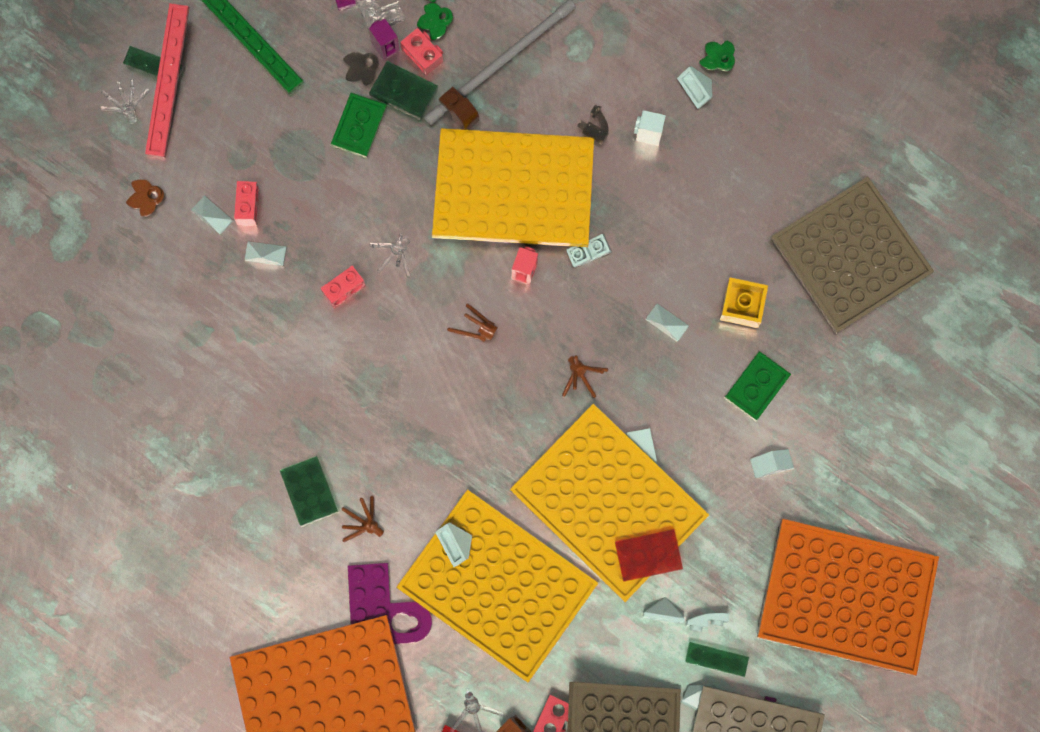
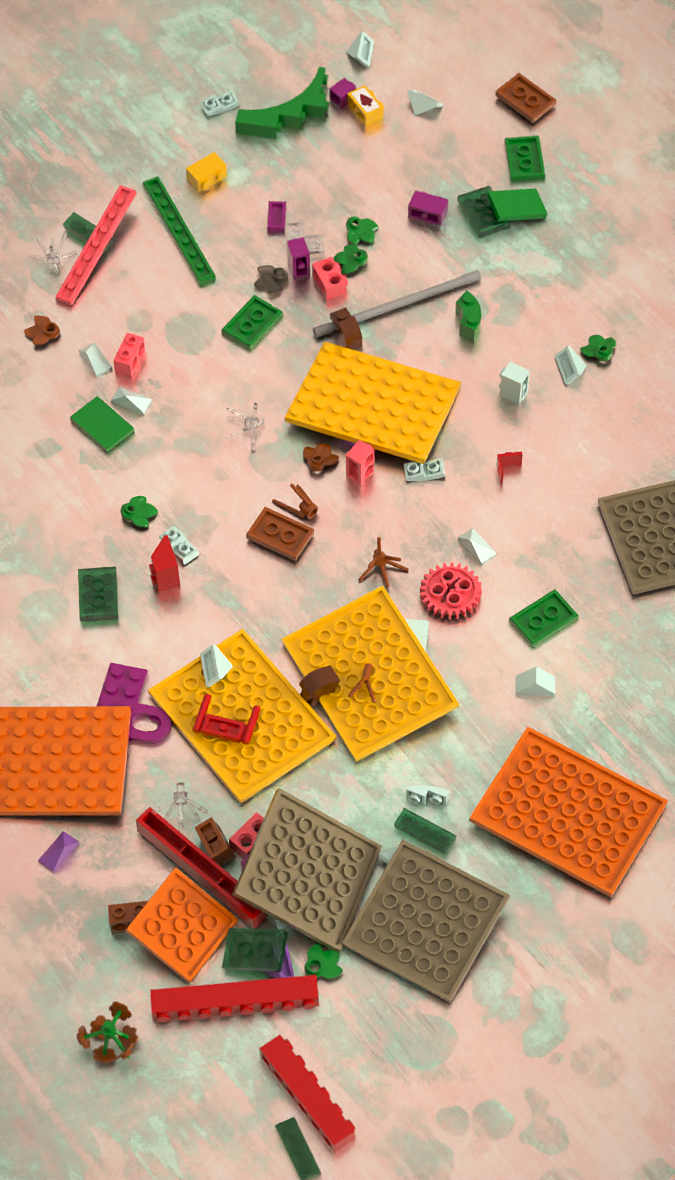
camera: 20 degrees right, 20 degrees down
coral brick [321,265,366,309] -> none
dark orange plant [342,496,384,542] -> none
clear green plate [369,61,438,120] -> none
clear smoke plant [577,105,609,145] -> none
clear red plate [615,529,683,582] -> none
light aqua slope [642,597,685,624] -> none
yellow brick [720,277,768,328] -> none
none -> green tile [70,396,135,453]
none -> green plate [120,496,158,527]
none -> red slope [149,535,180,592]
none -> light aqua slope [159,526,199,565]
none -> red plate [192,694,261,745]
none -> dark orange plate [246,507,314,561]
none -> reddish brown brick [299,665,340,708]
none -> dark orange plate [303,443,339,471]
none -> dark orange plant [349,663,376,703]
none -> coral gear [420,562,482,620]
none -> green brick [455,290,481,344]
none -> red bracket [496,451,523,483]

